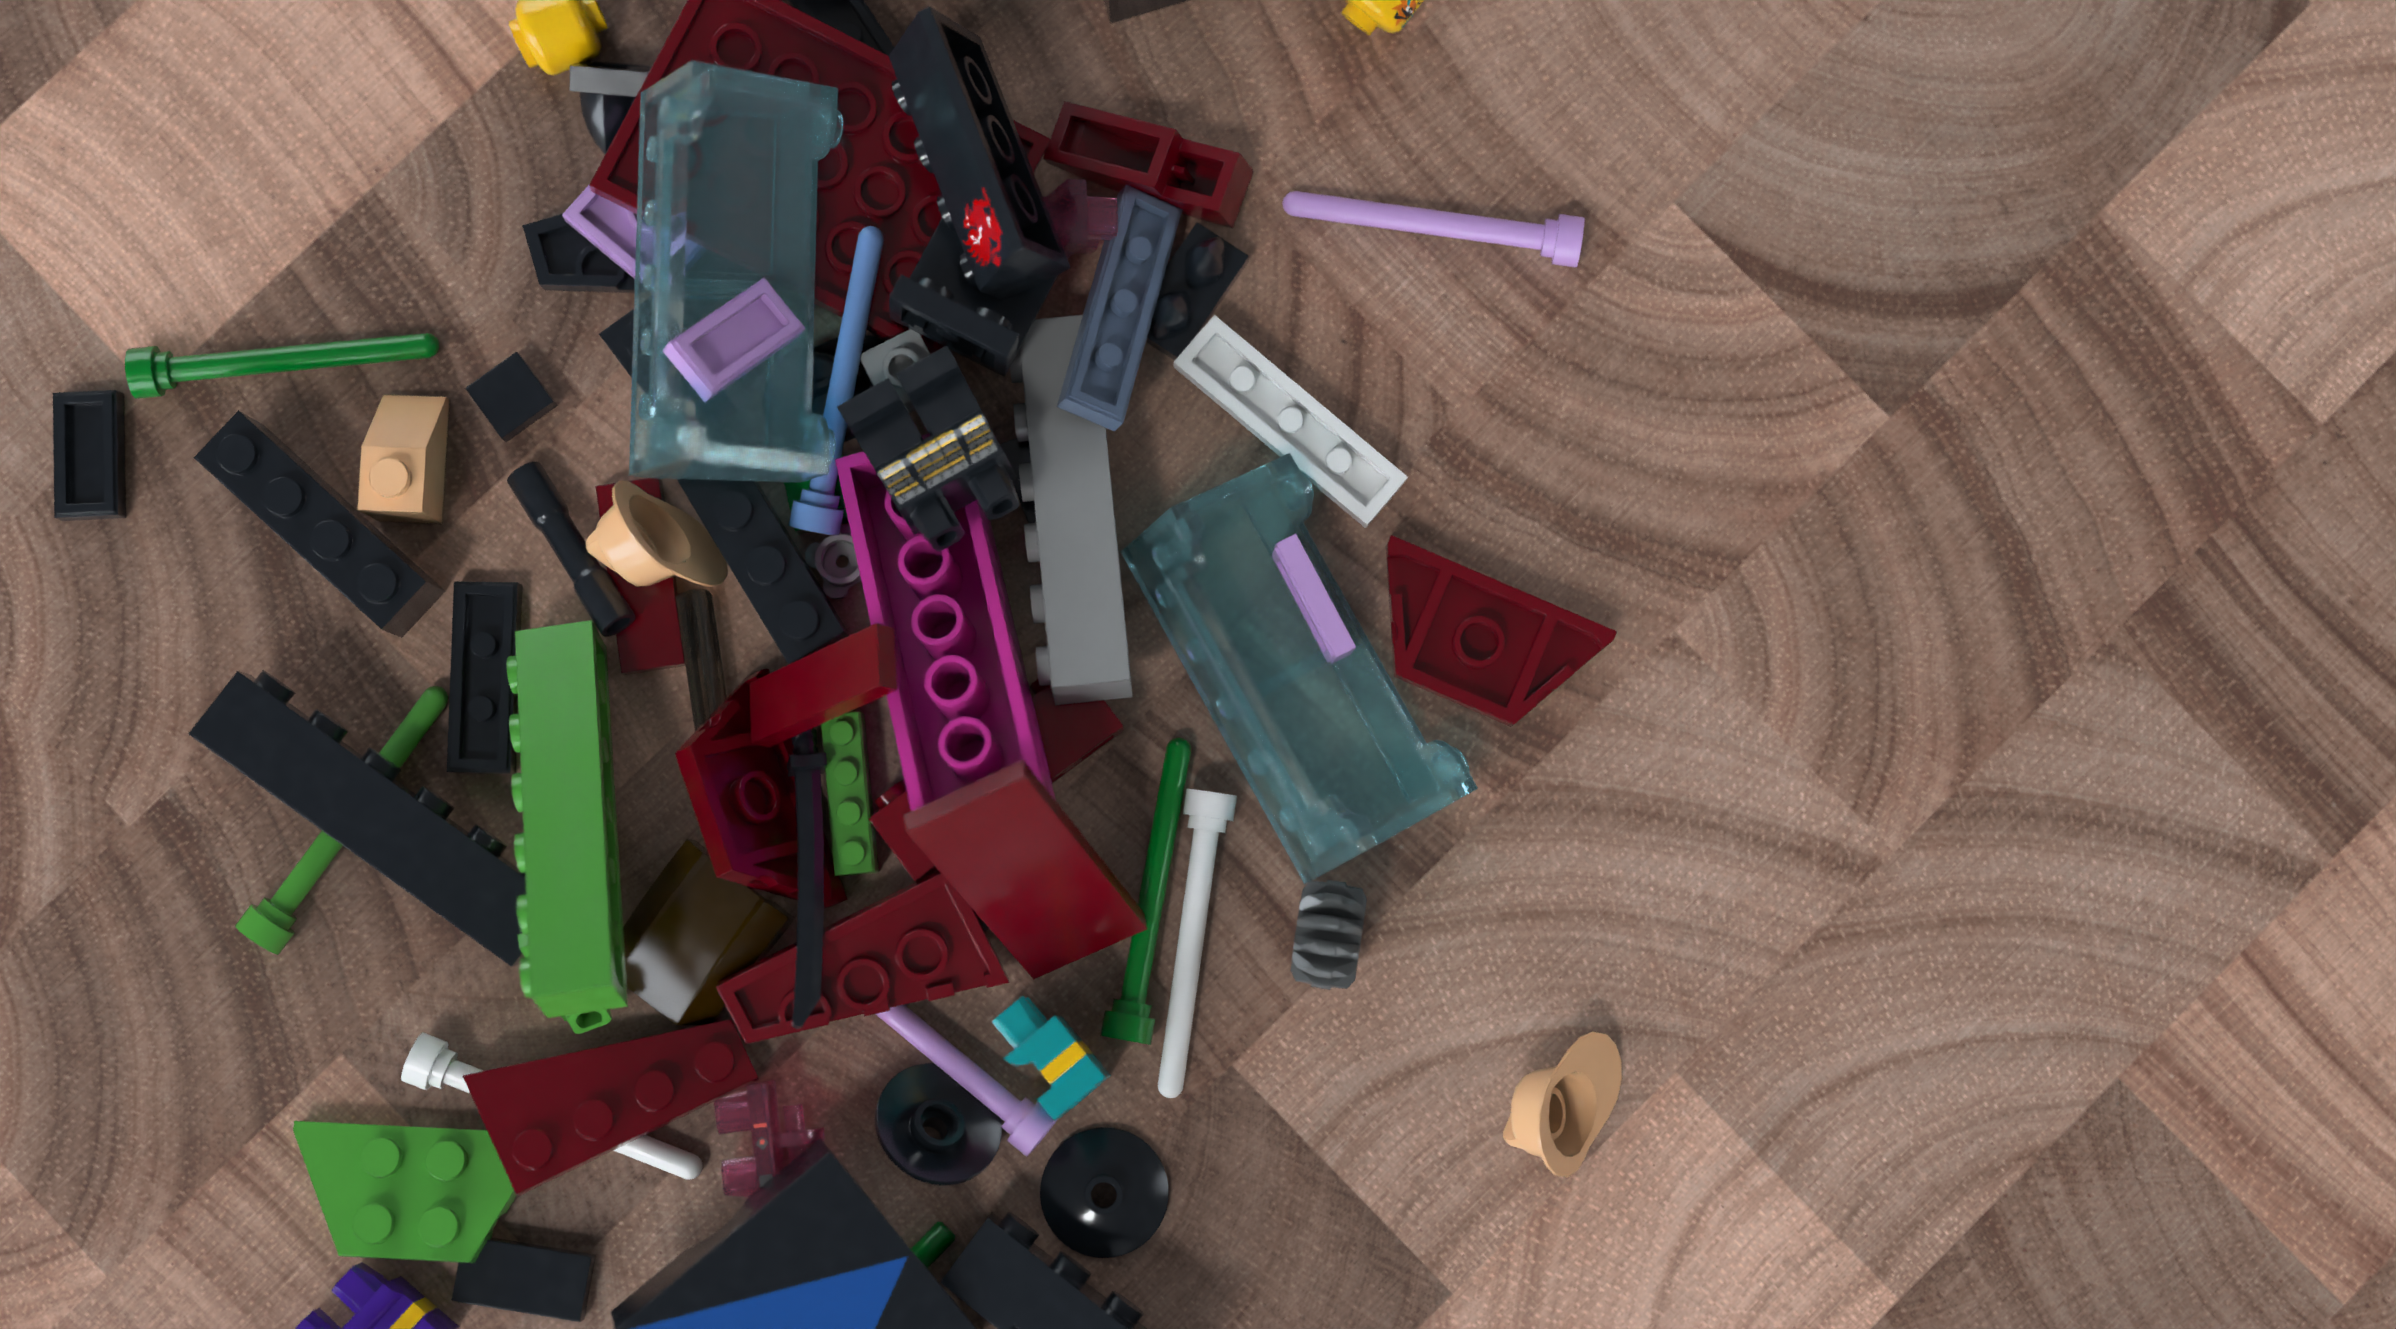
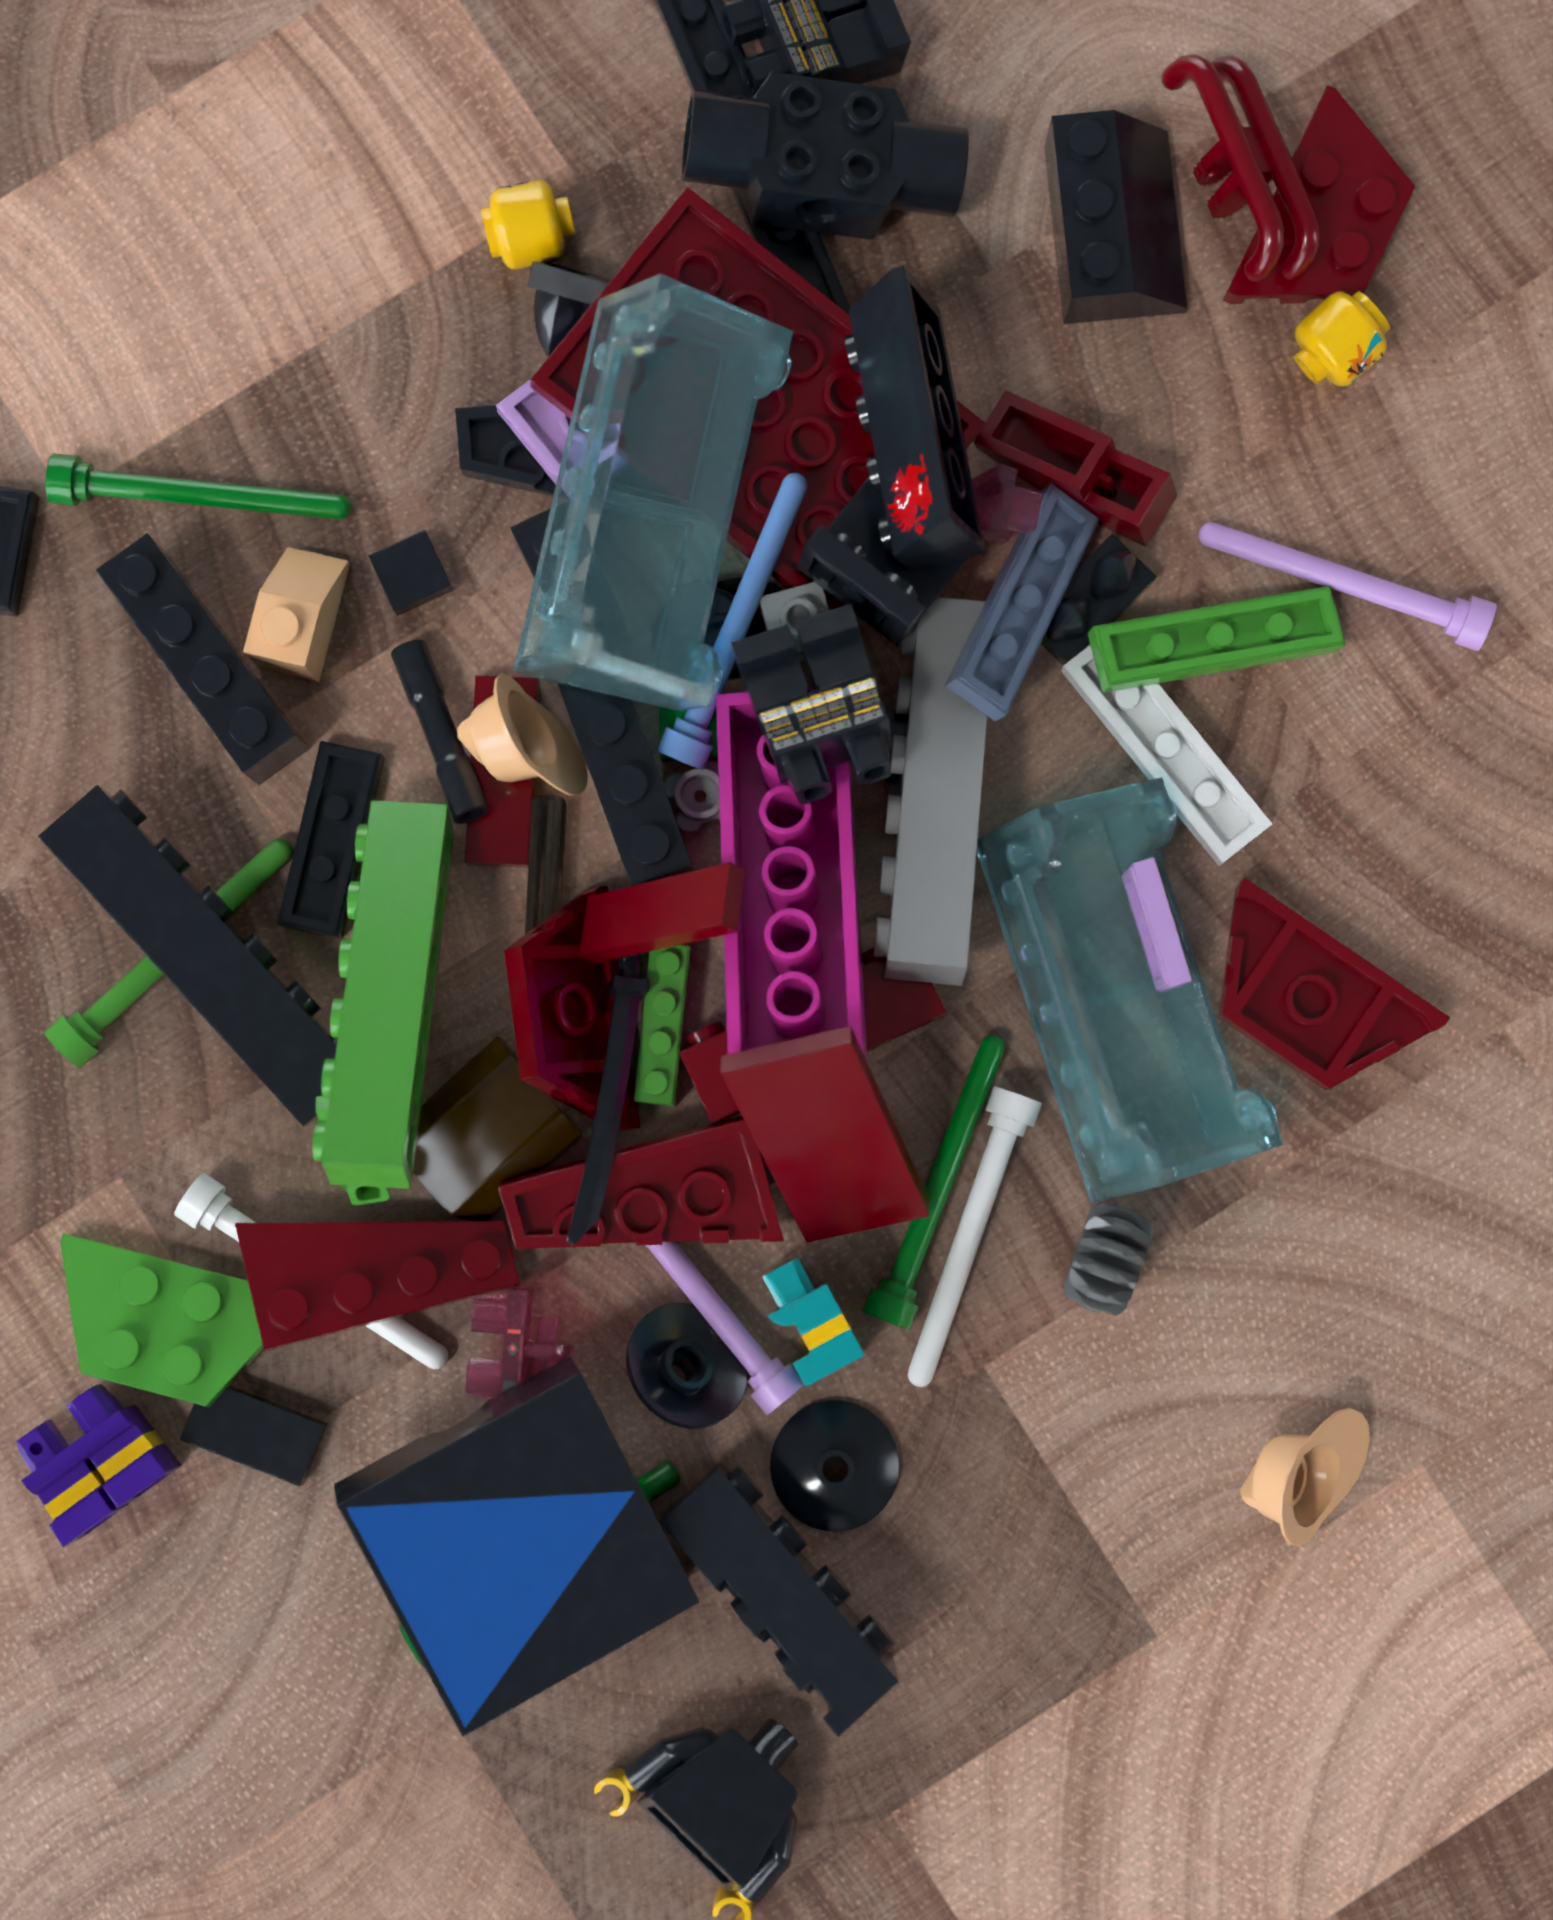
camera: 20 degrees right, 0 degrees up
lavender tile [663,278,806,402] -> none
none -> bright green tile [1088,586,1346,693]

